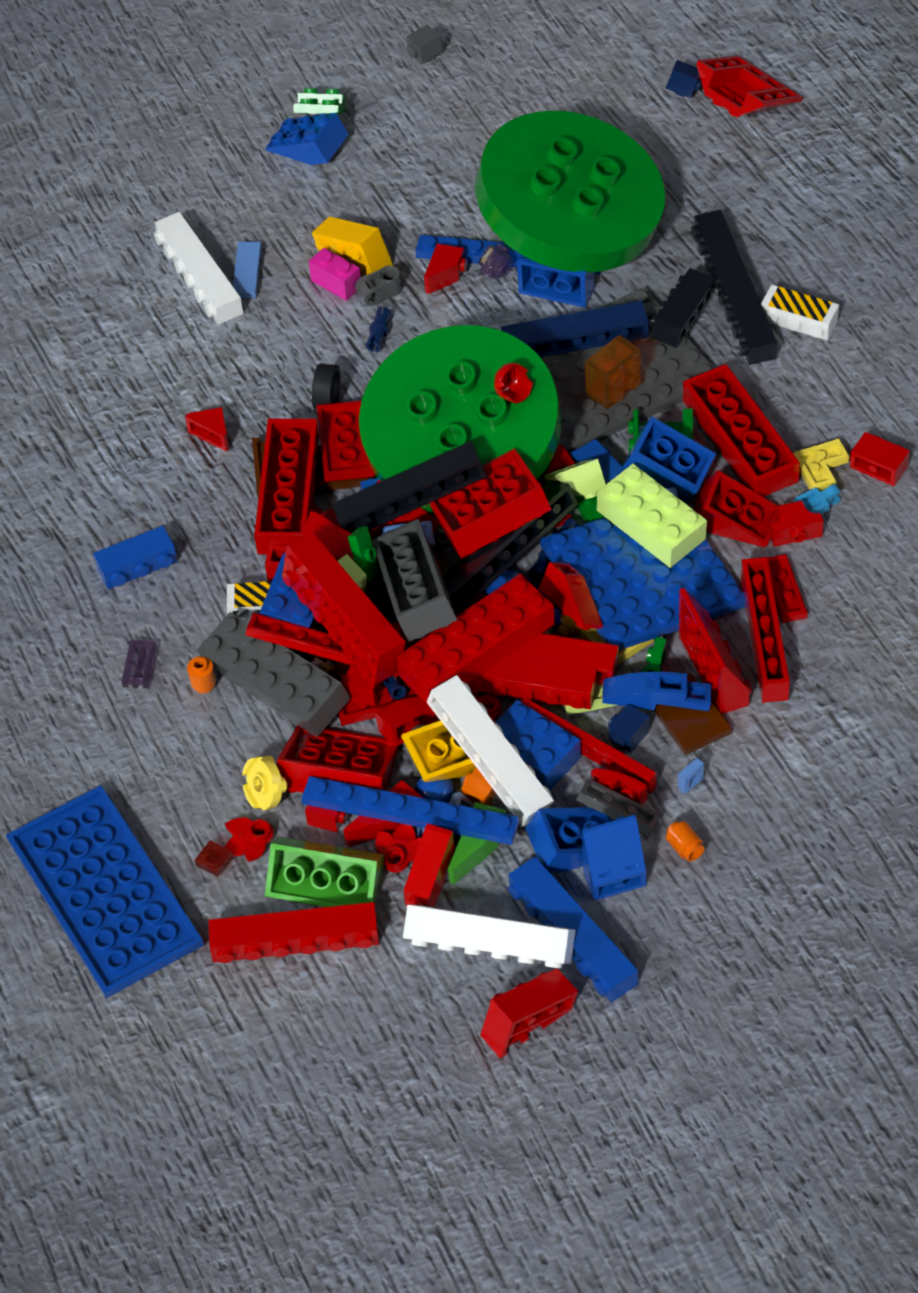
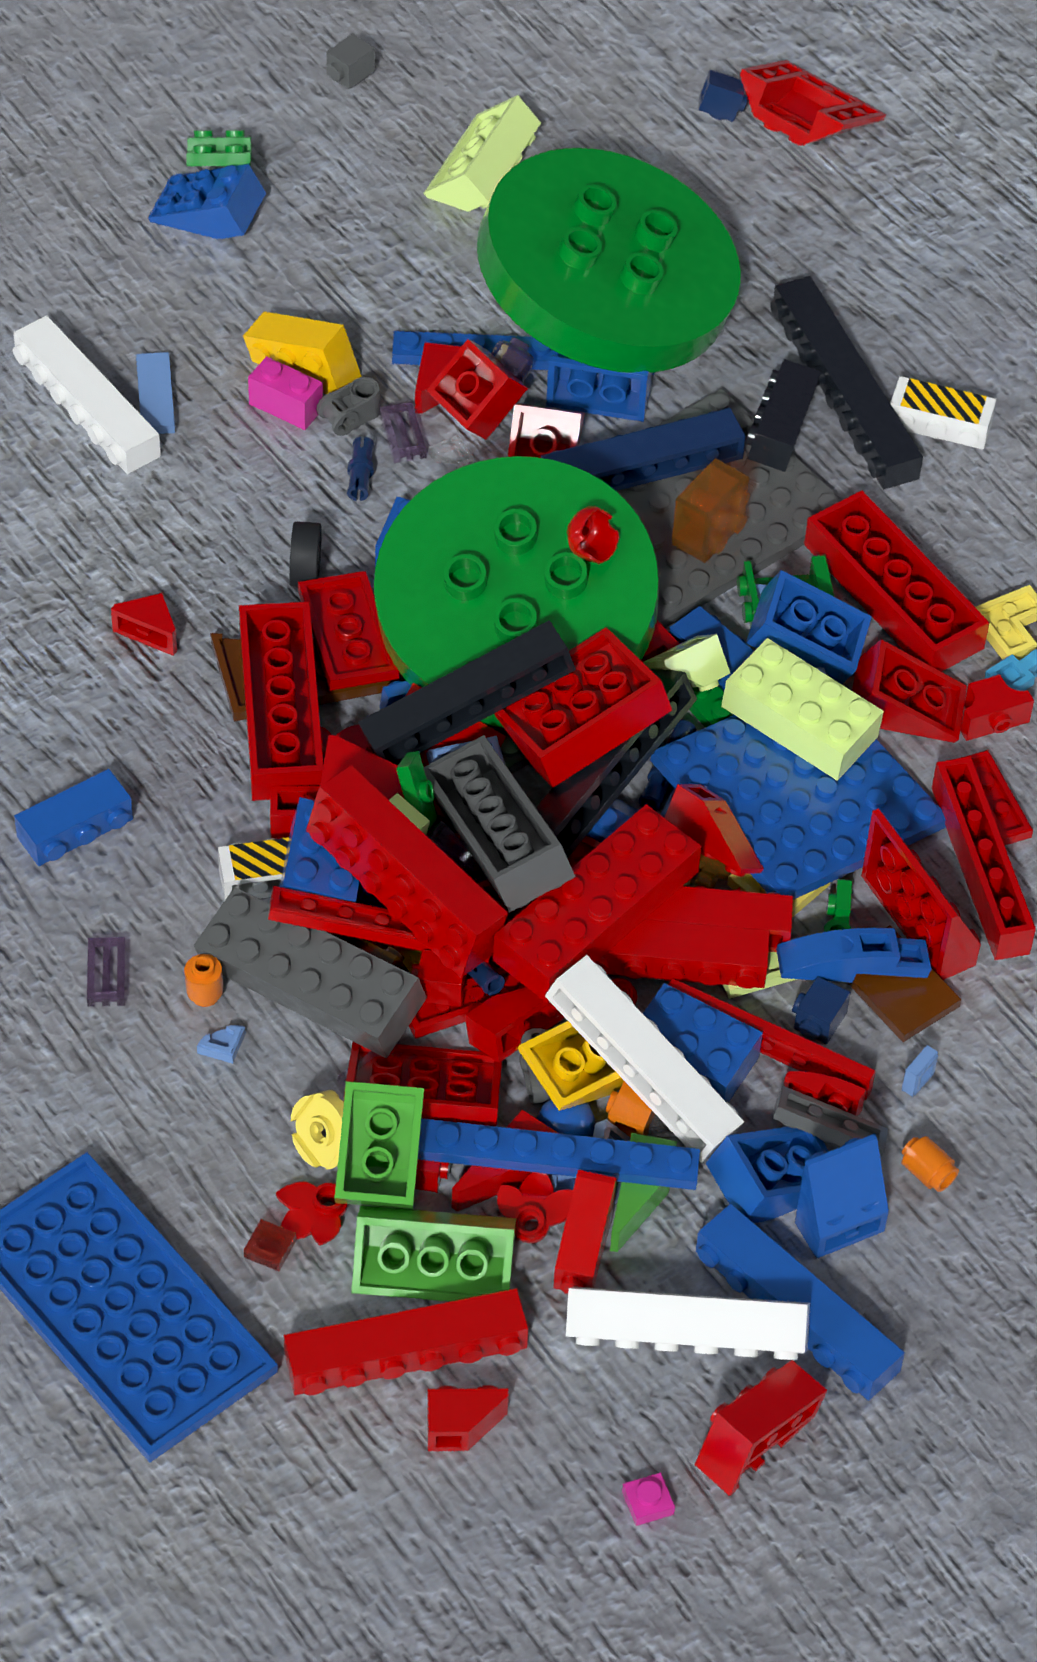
camera: 15 degrees left, 0 degrees up
none -> medium blue tile [197,1025,246,1064]
none -> bright green slope [335,1081,424,1210]
none -> clear purple tile [379,402,427,463]
none -> yellowish green slope [424,95,541,212]
none -> red brick [426,339,528,440]
none -> red slope [427,1385,508,1451]
none -> slope [507,403,584,458]
none -> dark pink plate [622,1472,675,1526]

